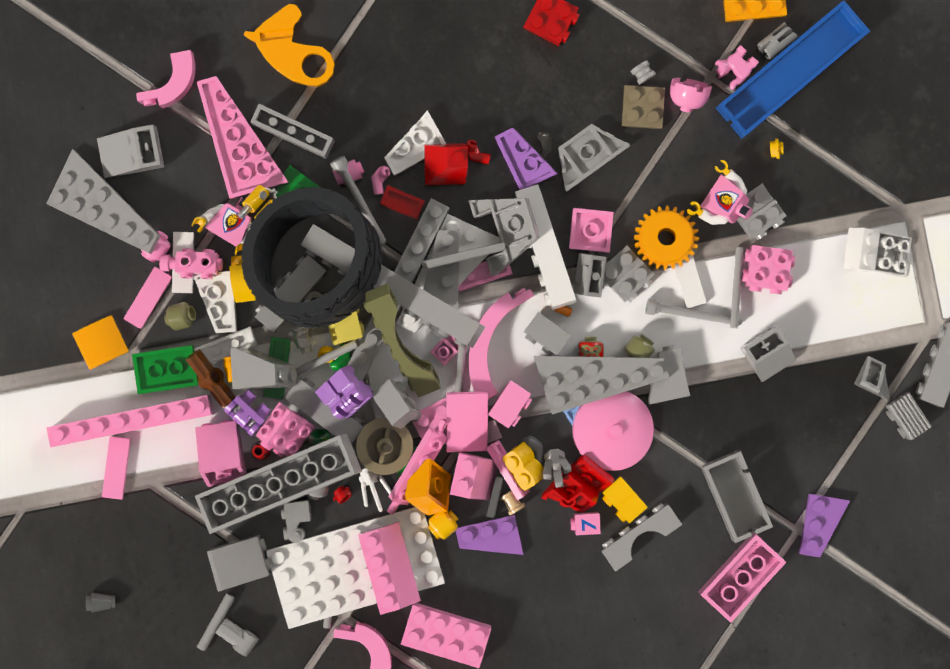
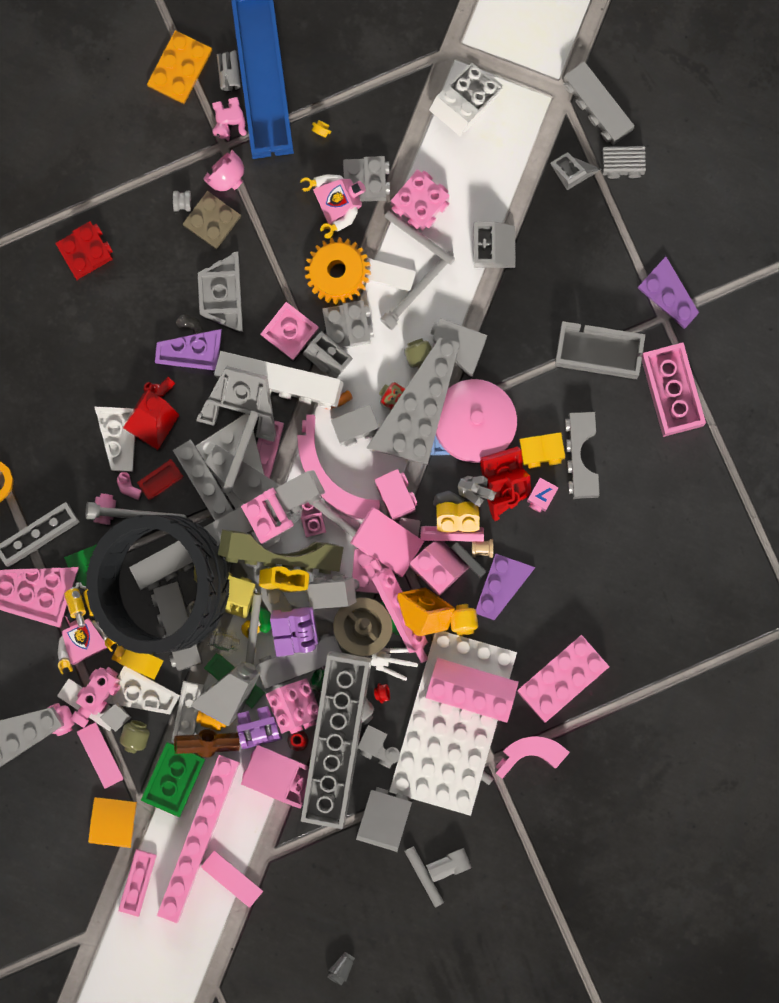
camera: 55 degrees left, 5 degrees down
none -> light grey slope [100,702,131,732]
none -> bright pink tile [118,849,157,917]
none -> bright pink plate [241,488,294,544]
none -> yellow brick [259,566,309,592]

